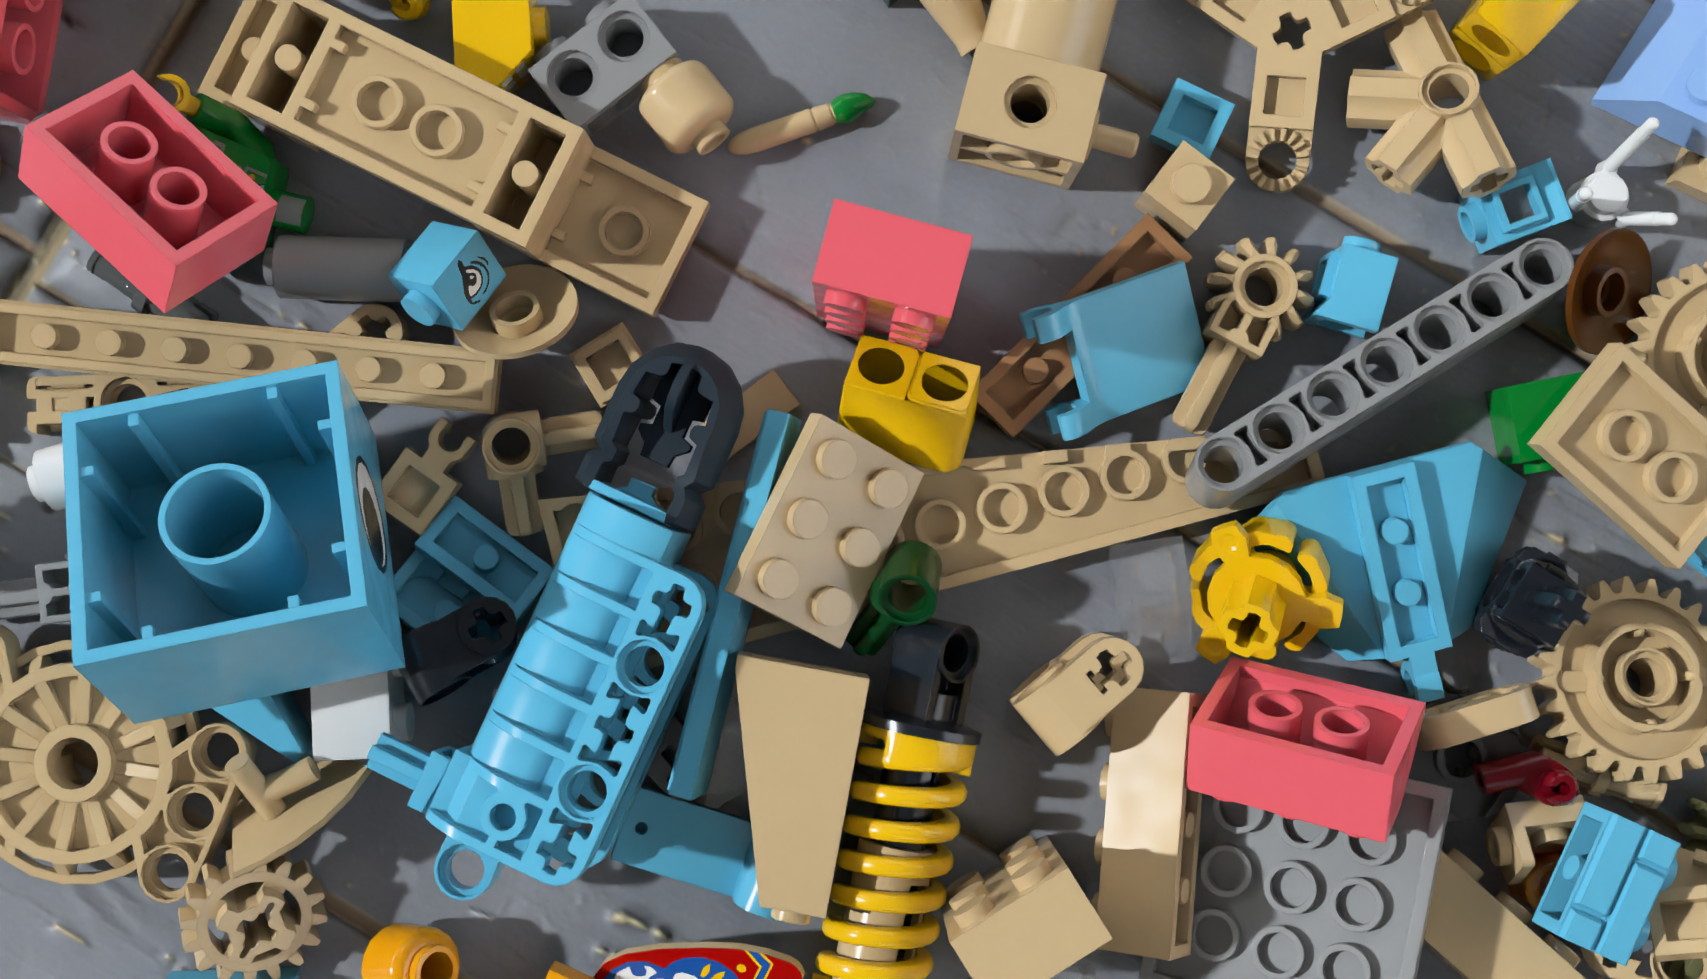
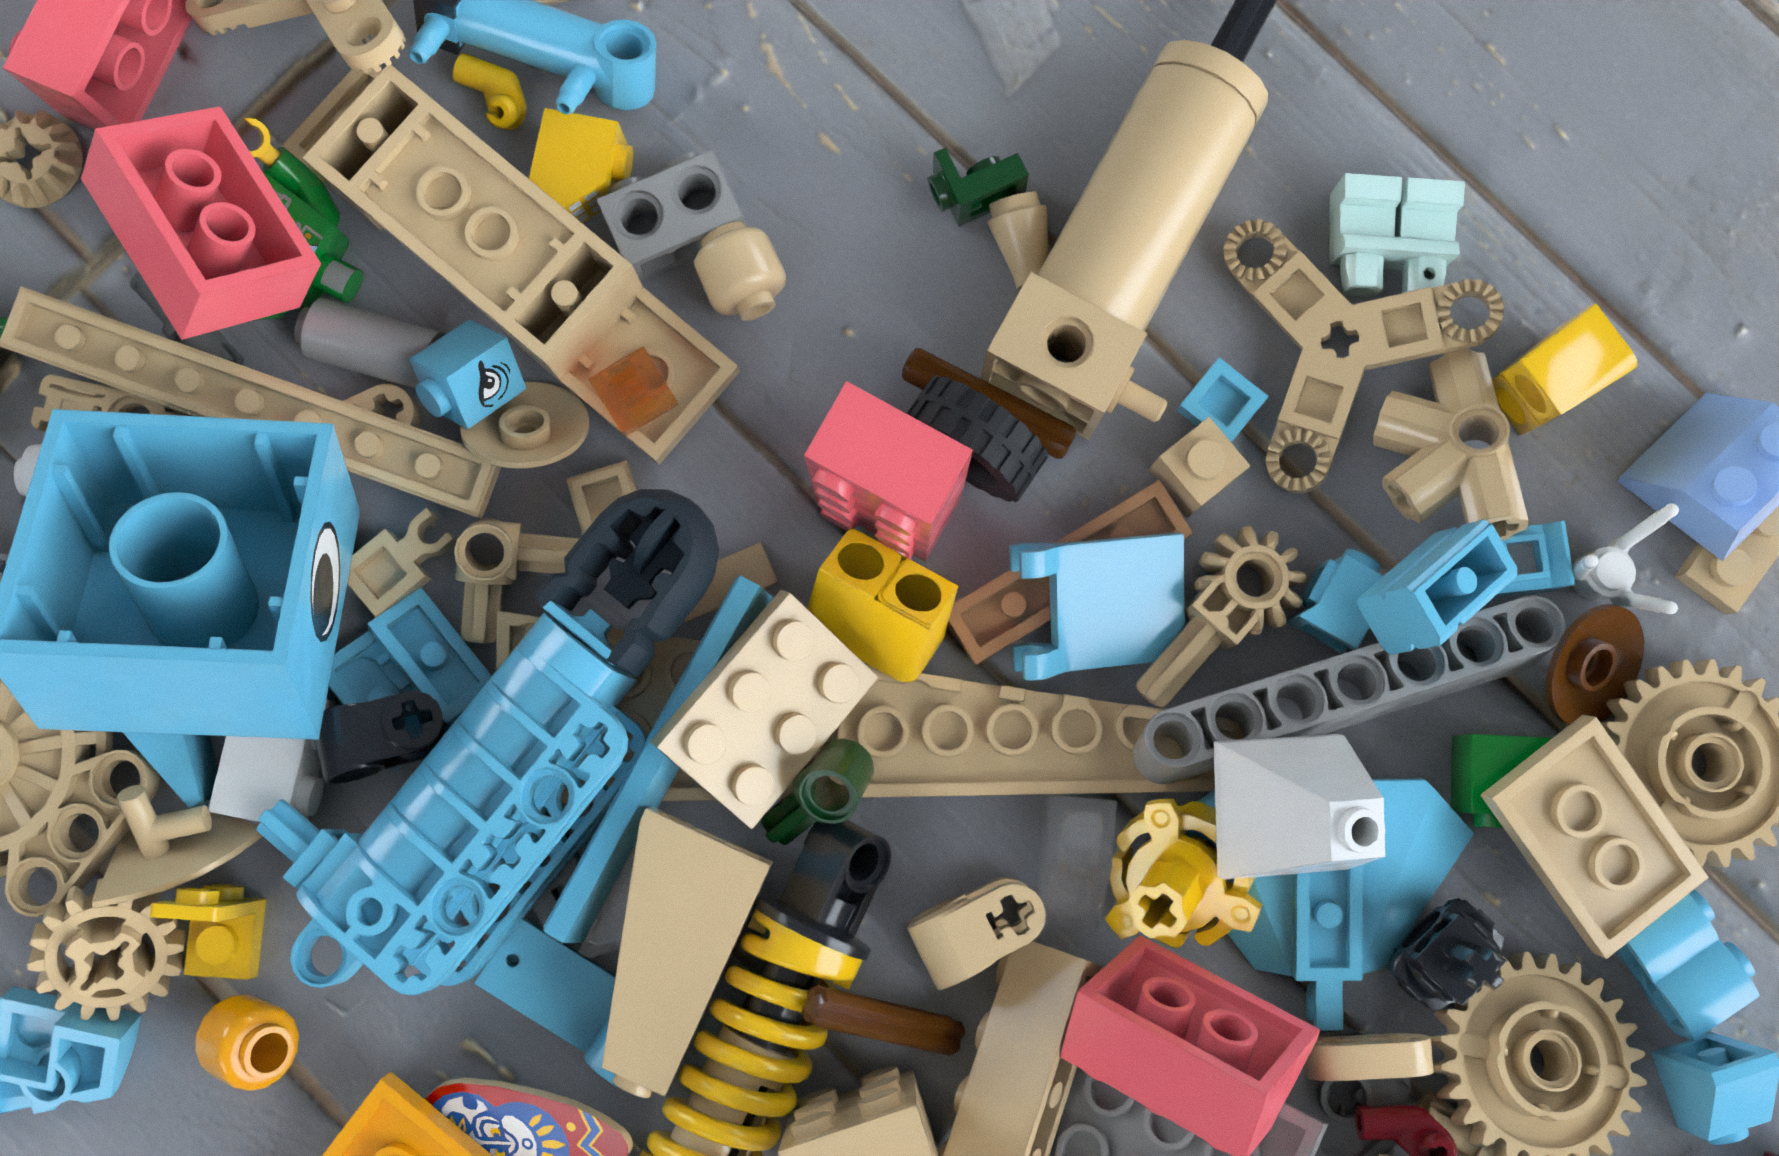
camera: 15 degrees right, 5 degrees down
tan piece [727,92,875,155] -> none
none -> yellow bracket [150,884,266,980]
none -> clear orange tile [589,346,679,437]
none -> reddish brown axle [802,985,965,1056]
none -> reddish brown axle [902,348,1076,459]
none -> black tyre [906,376,1048,502]
none -> white slope [1214,734,1385,880]
none -> medium azure brick [1357,519,1518,655]

